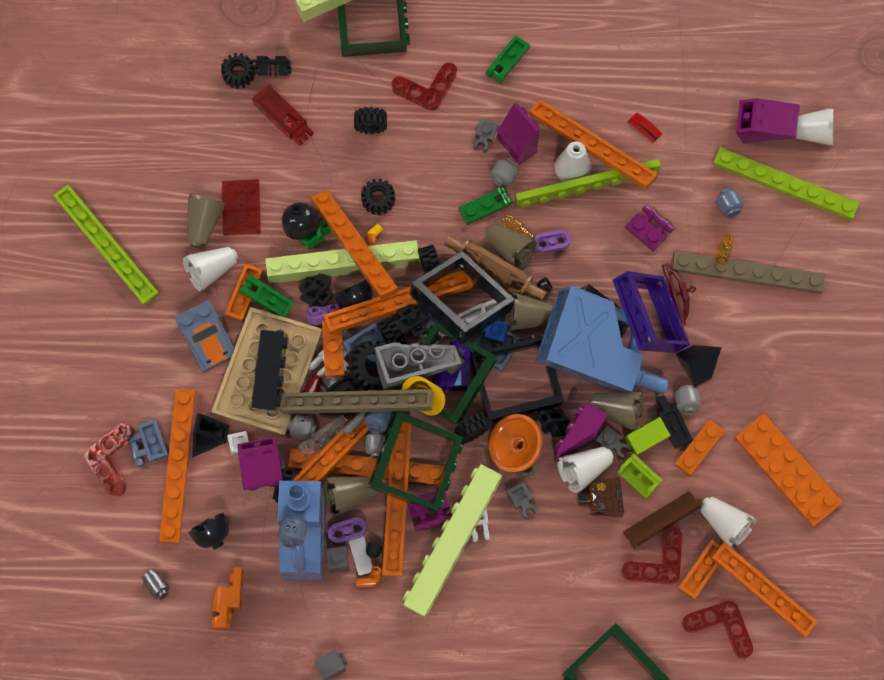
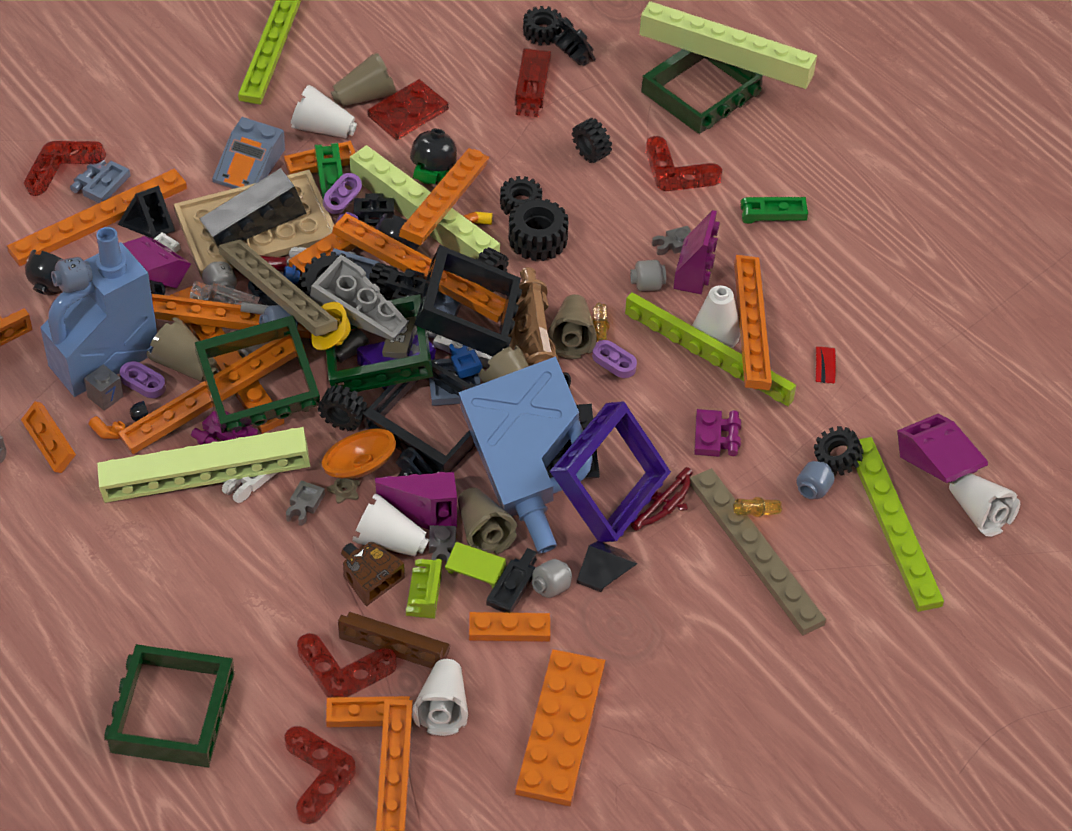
camera: 50 degrees right, 20 degrees down
white sticker [349,536,373,576] -> none
green plate [458,186,513,226] -> none
none -> orange plate [21,401,76,473]
none -> blue plate [283,265,300,285]
none -> medium lavender plate [323,173,362,214]
none -> black tyre [508,198,569,261]
none -> black tyre [814,426,864,476]

